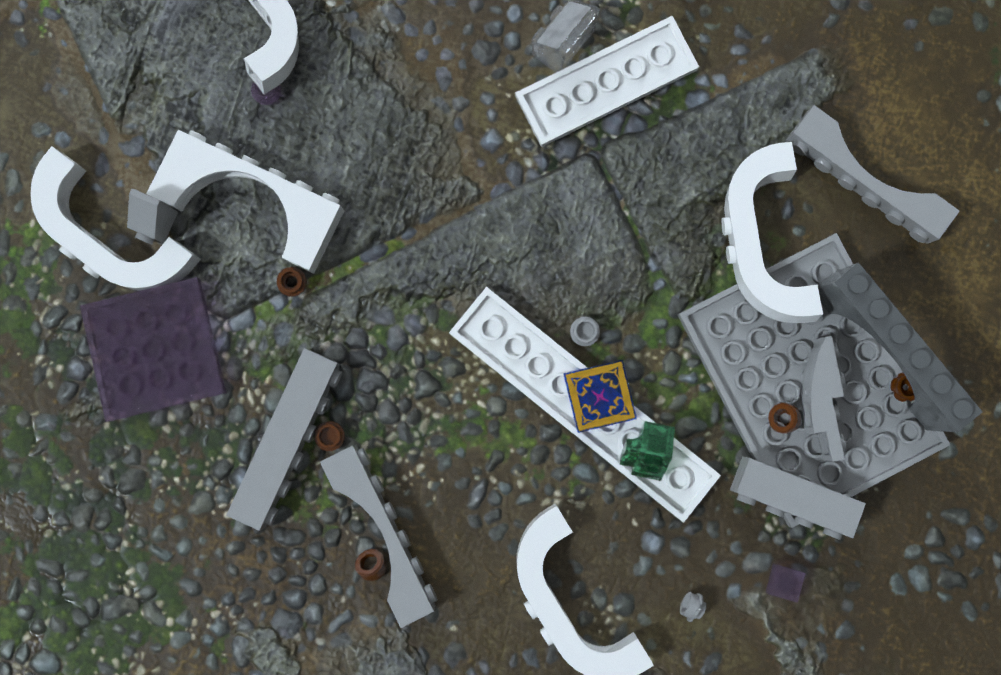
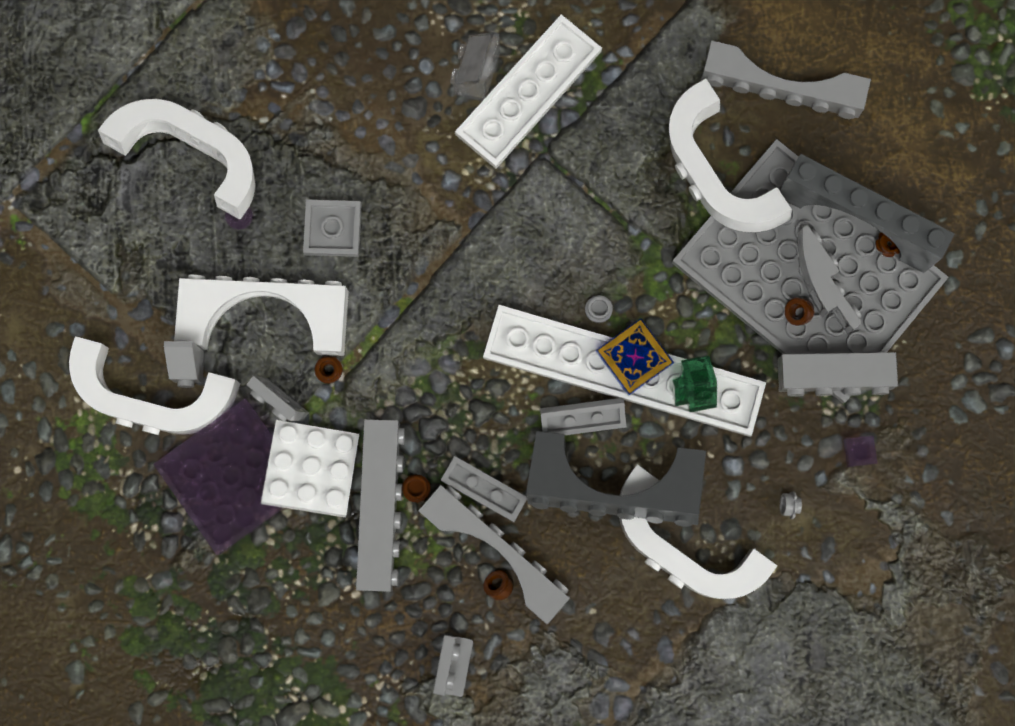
camera: 15 degrees left, 5 degrees down
none -> light grey plate [246,376,309,422]
none -> white plate [261,420,359,517]
none -> light grey plate [303,200,362,257]
none -> light grey bracket [433,635,473,697]
none -> light grey plate [441,456,527,522]
none -> dark grey arch [526,431,706,527]
none -> light grey plate [540,398,626,435]

